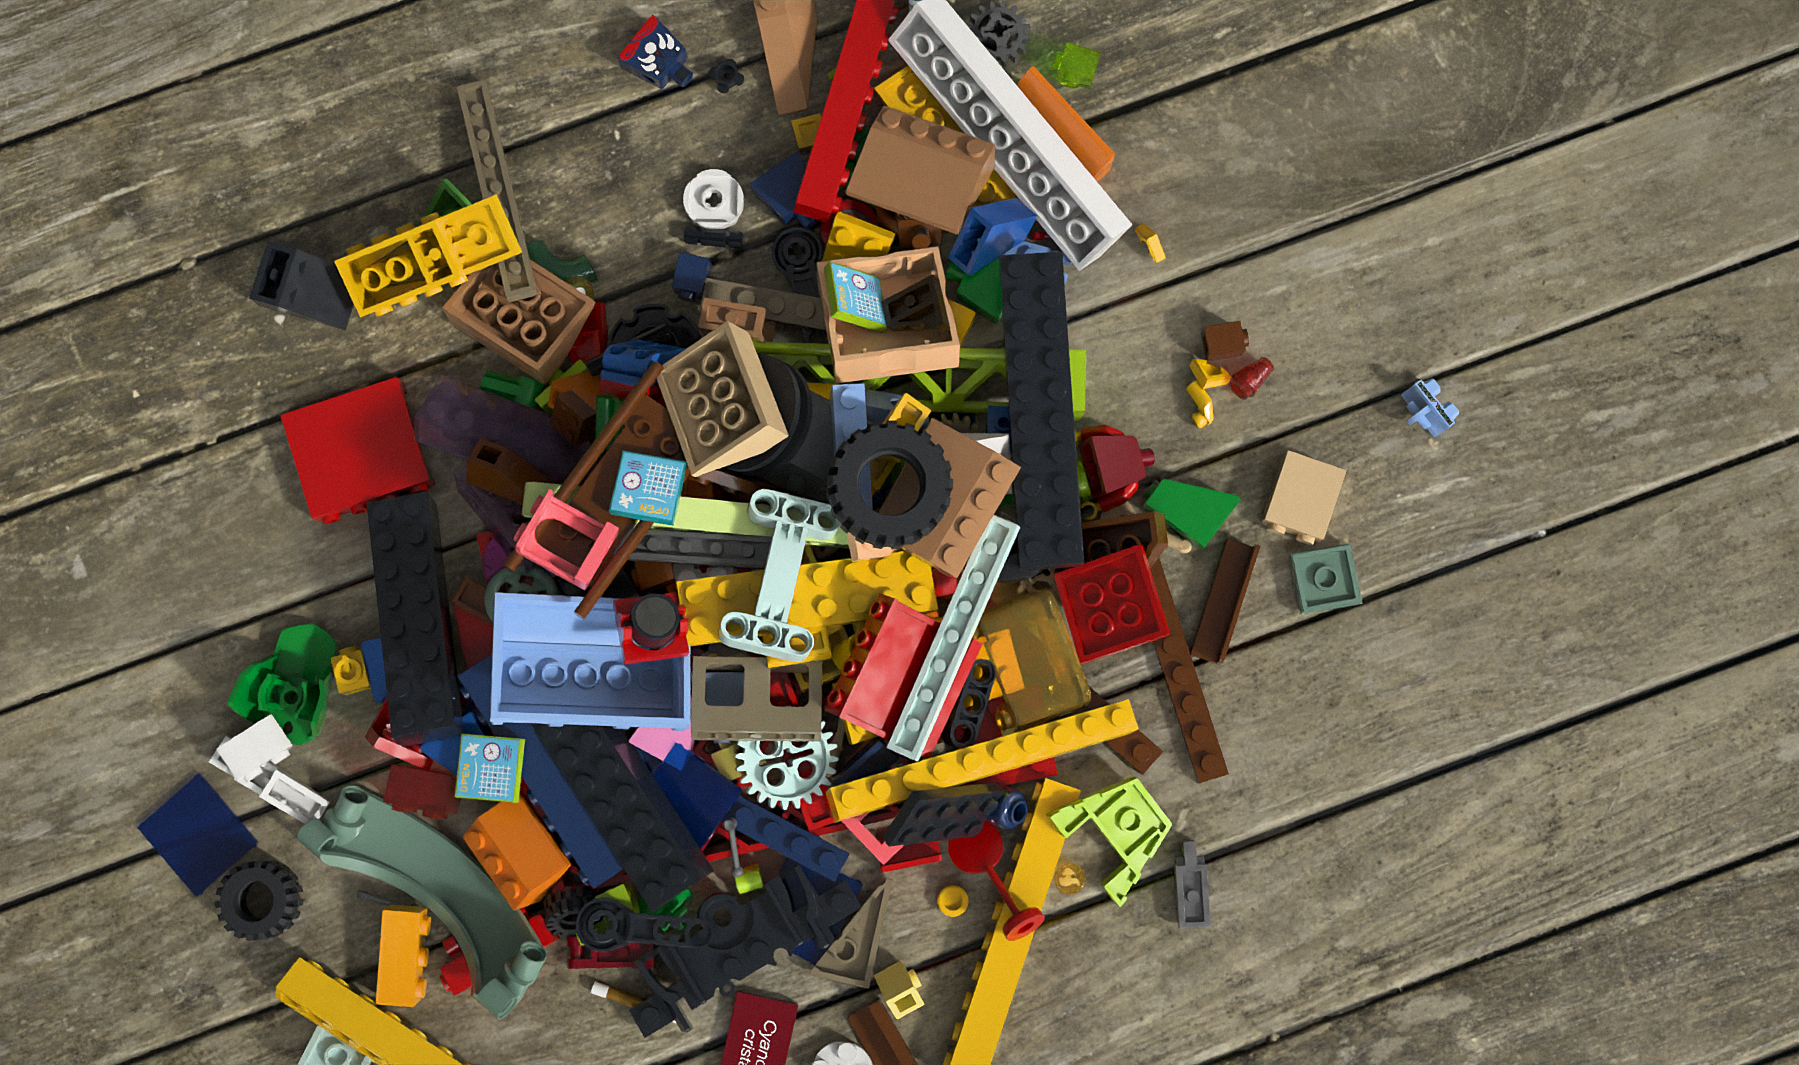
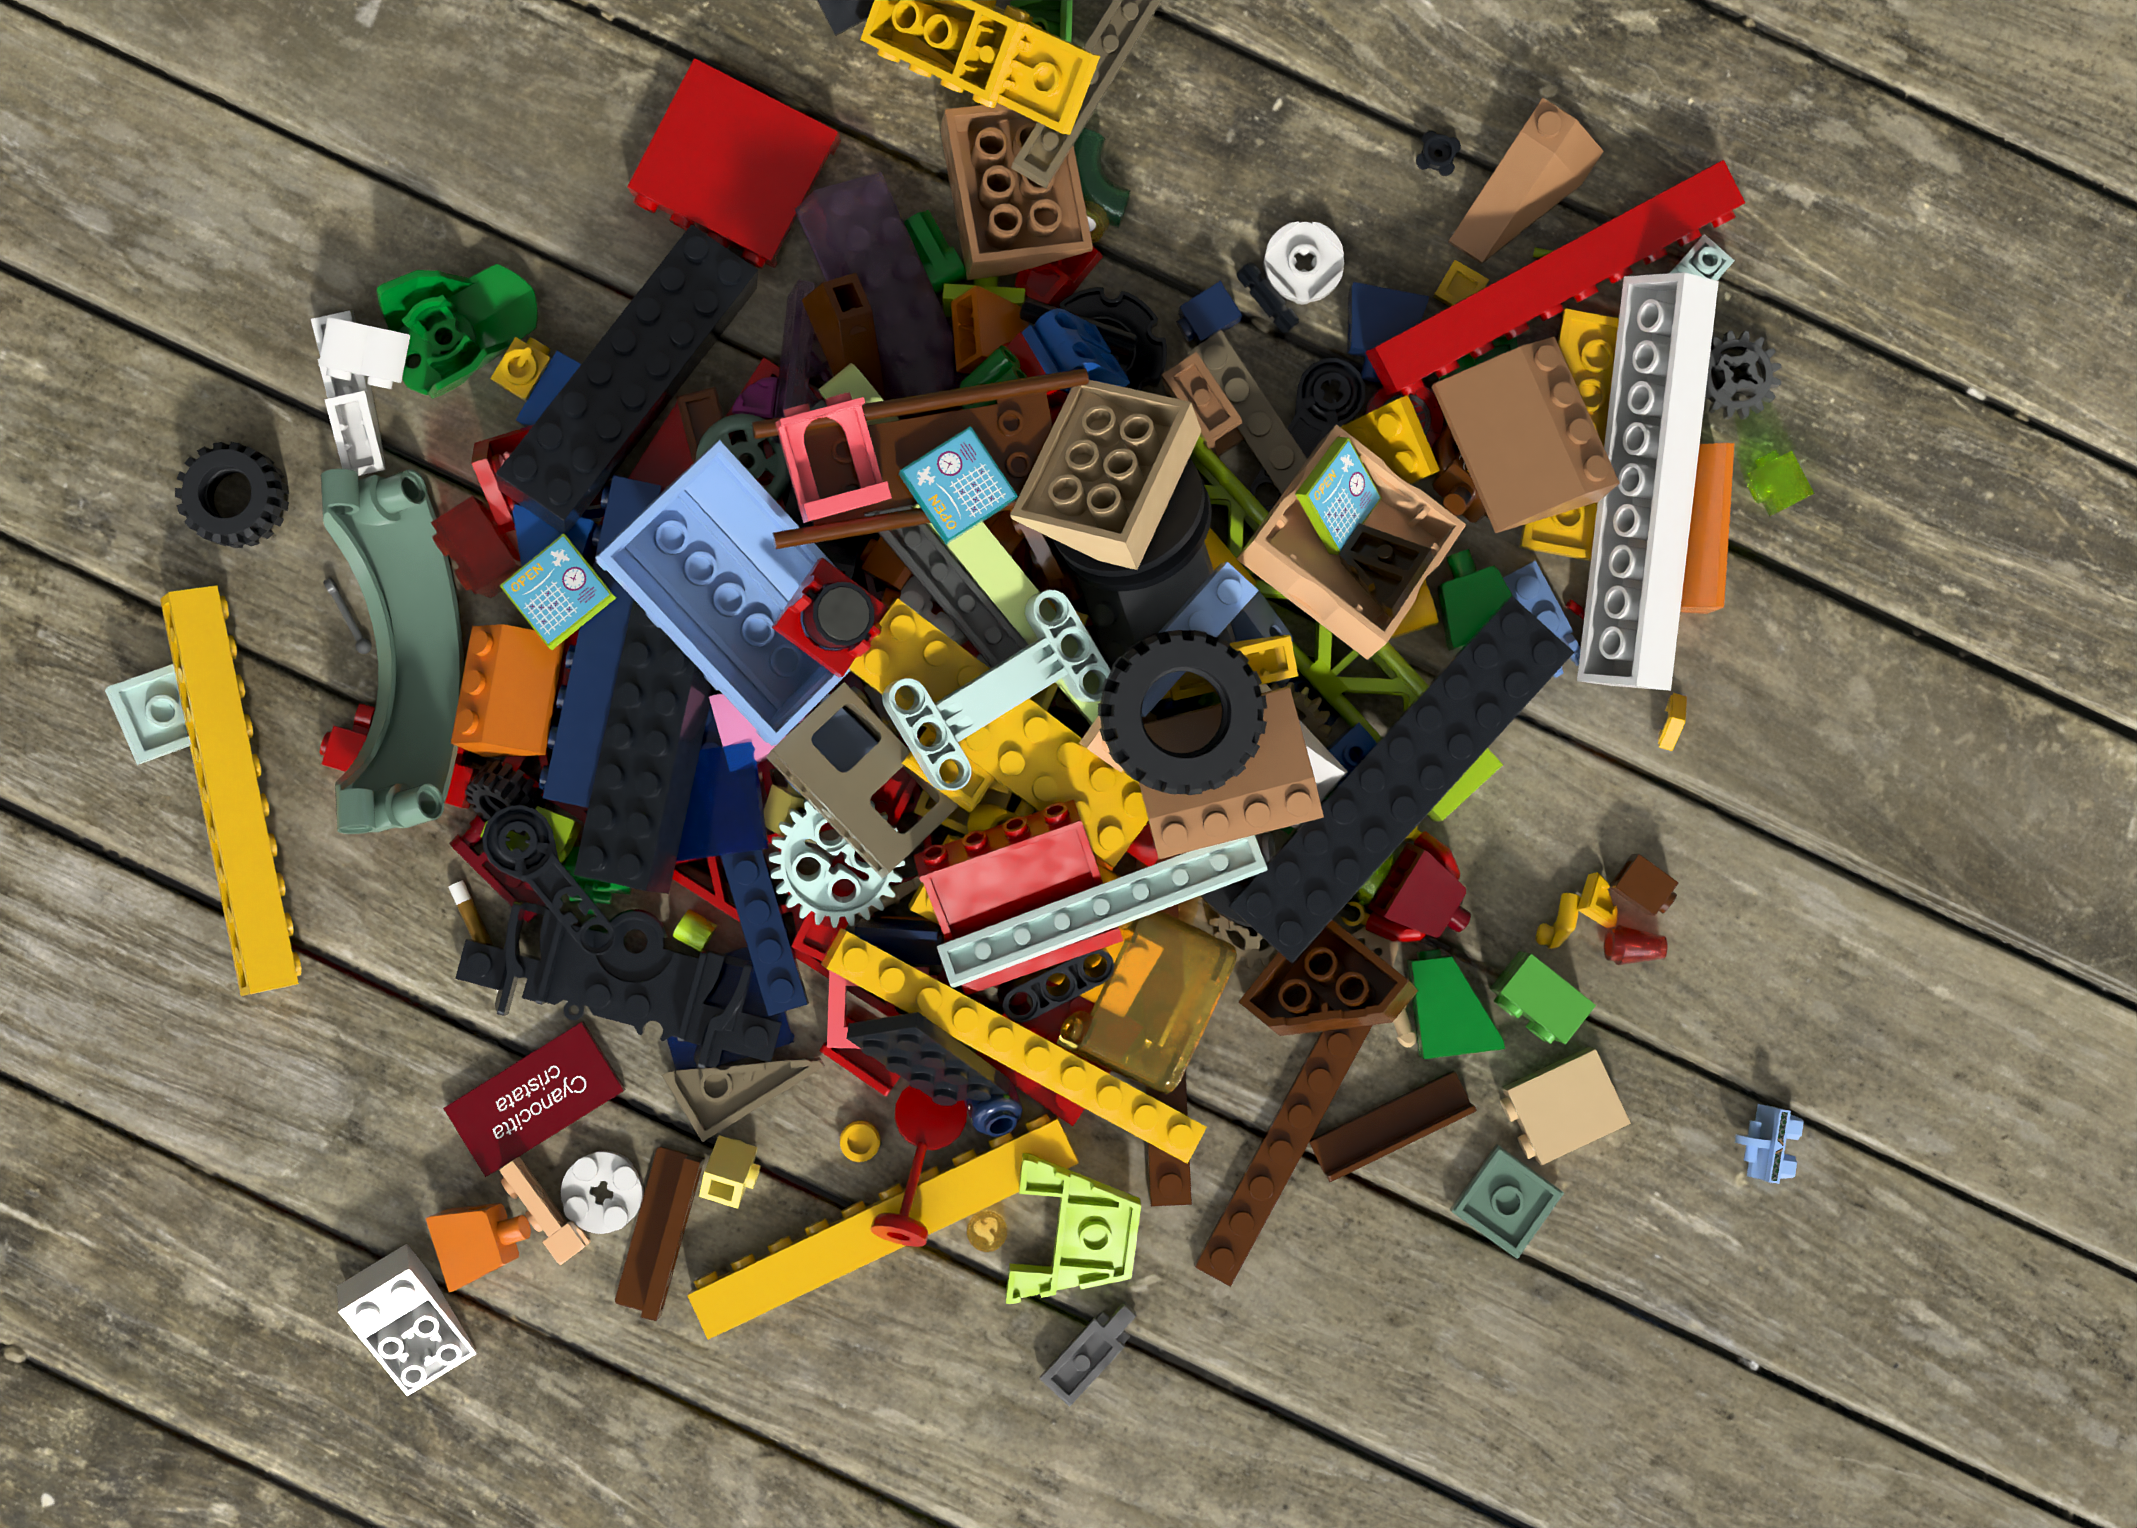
camera: 40 degrees right, 5 degrees up
clear blue piece [137,774,259,897] -> none
light orange brick [376,904,431,1007] -> none
reddish brown piece [549,390,596,447] -> none
torso [617,14,693,89] -> none
dark grey hinge [724,817,744,877] -> none
blue slope [948,198,1037,276] -> none
red plate [1053,544,1170,664] -> none
none -> bright green brick [1489,951,1596,1044]

